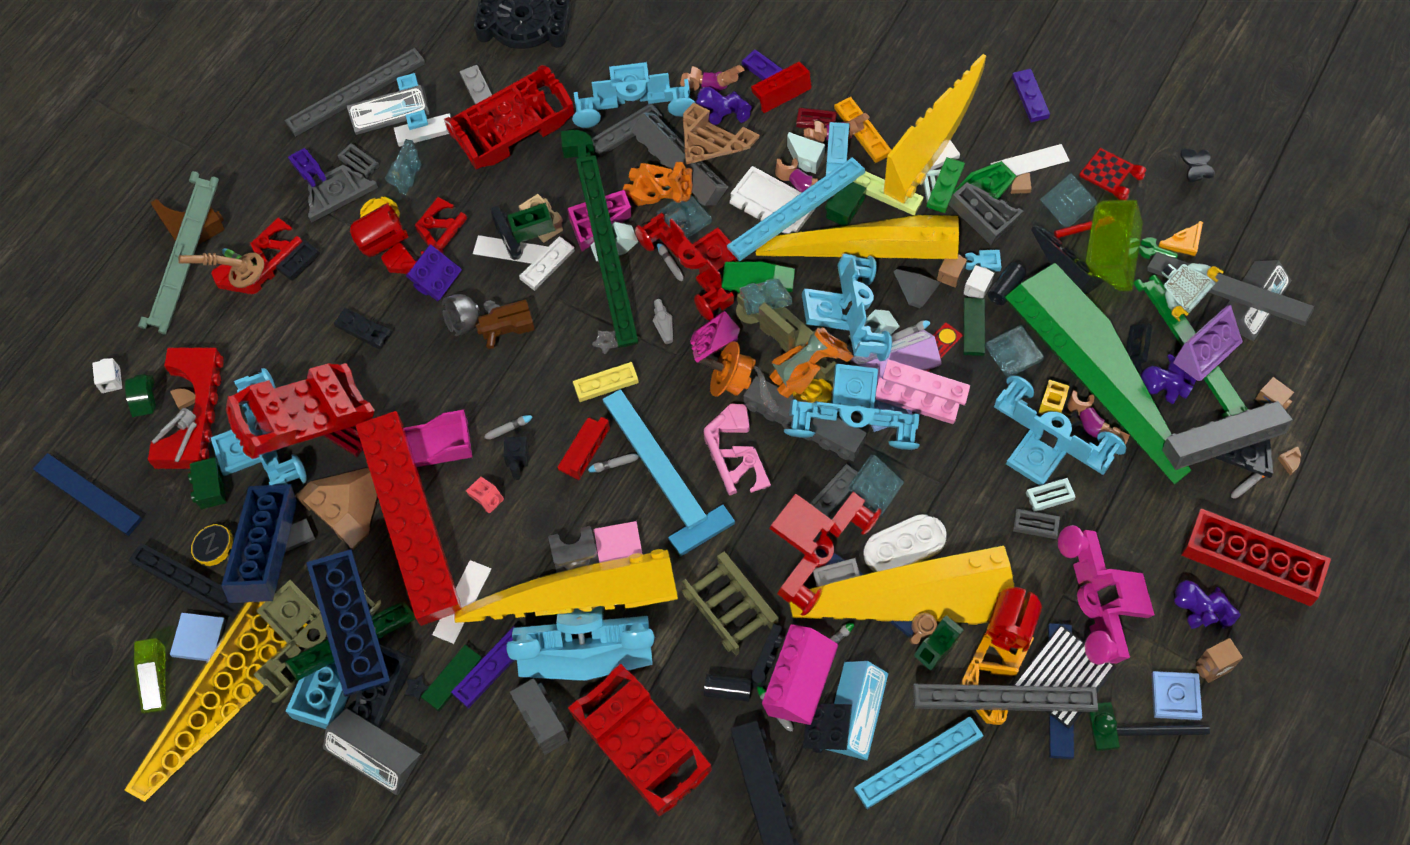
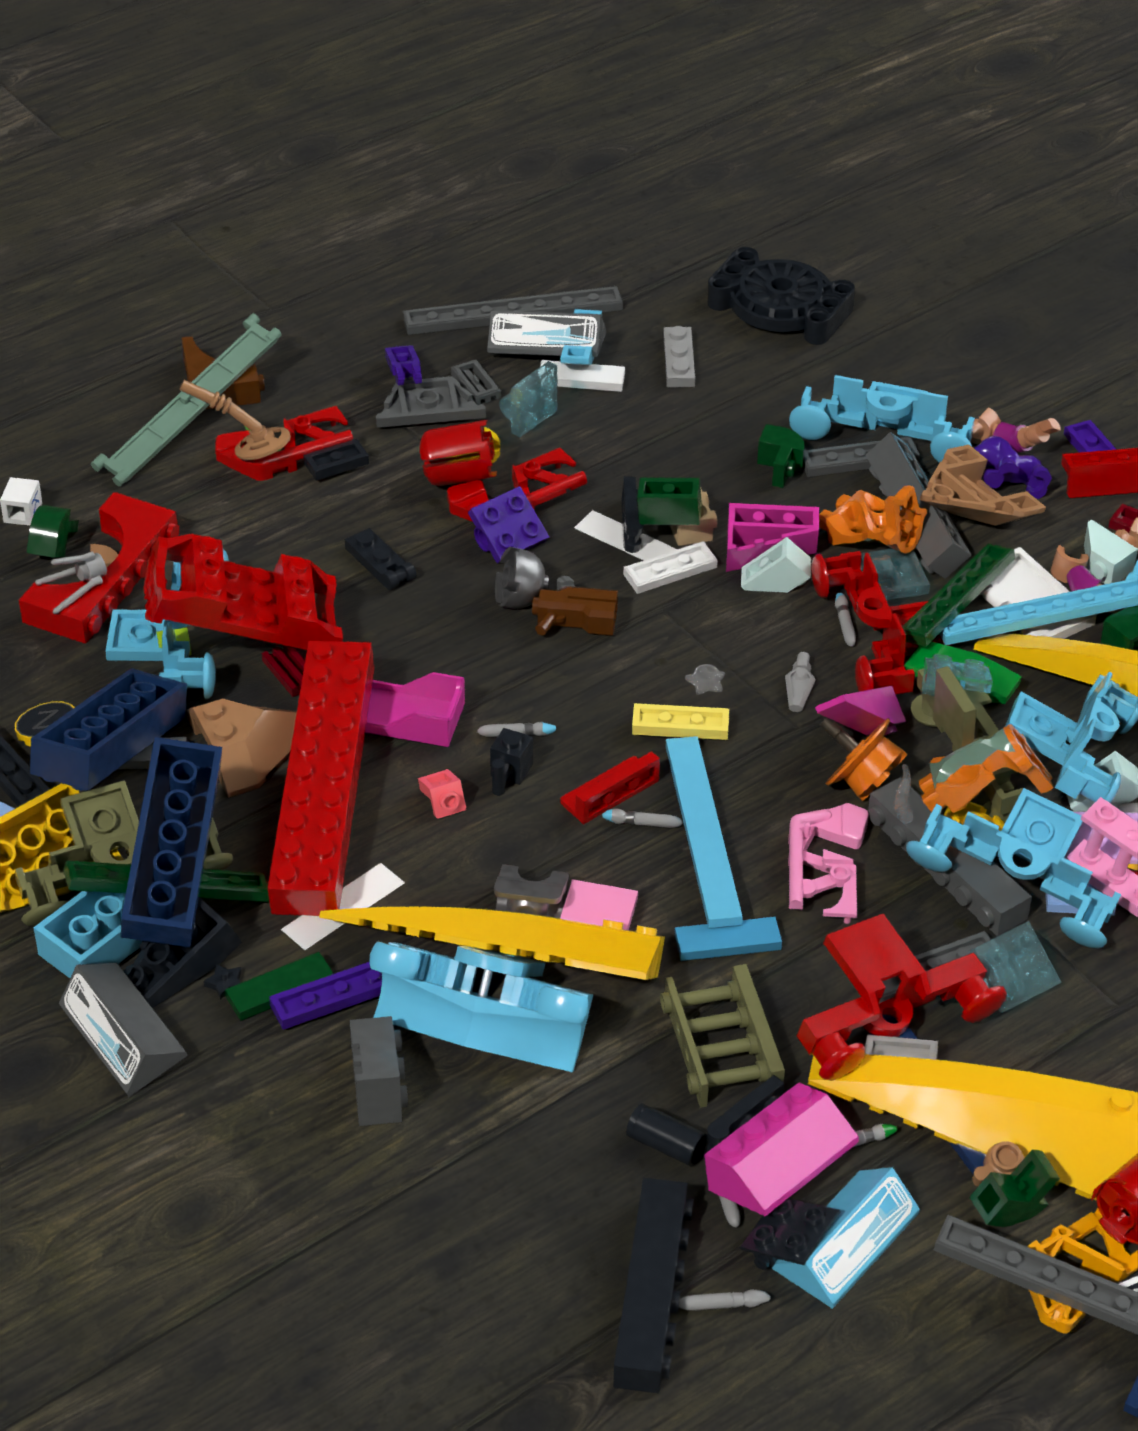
camera: 20 degrees right, 20 degrees down
dark green brick [188,457,227,510] -> none
red piece [444,65,574,170] -> none
red piece [568,664,712,816] -> none
dark green plate [576,155,638,348] -> none
medium azure plate [854,717,983,809] -> none
white tile [864,514,946,572] -> none
none -> light grey piece [679,1289,770,1310]
none -> dark green tile [902,543,1015,647]

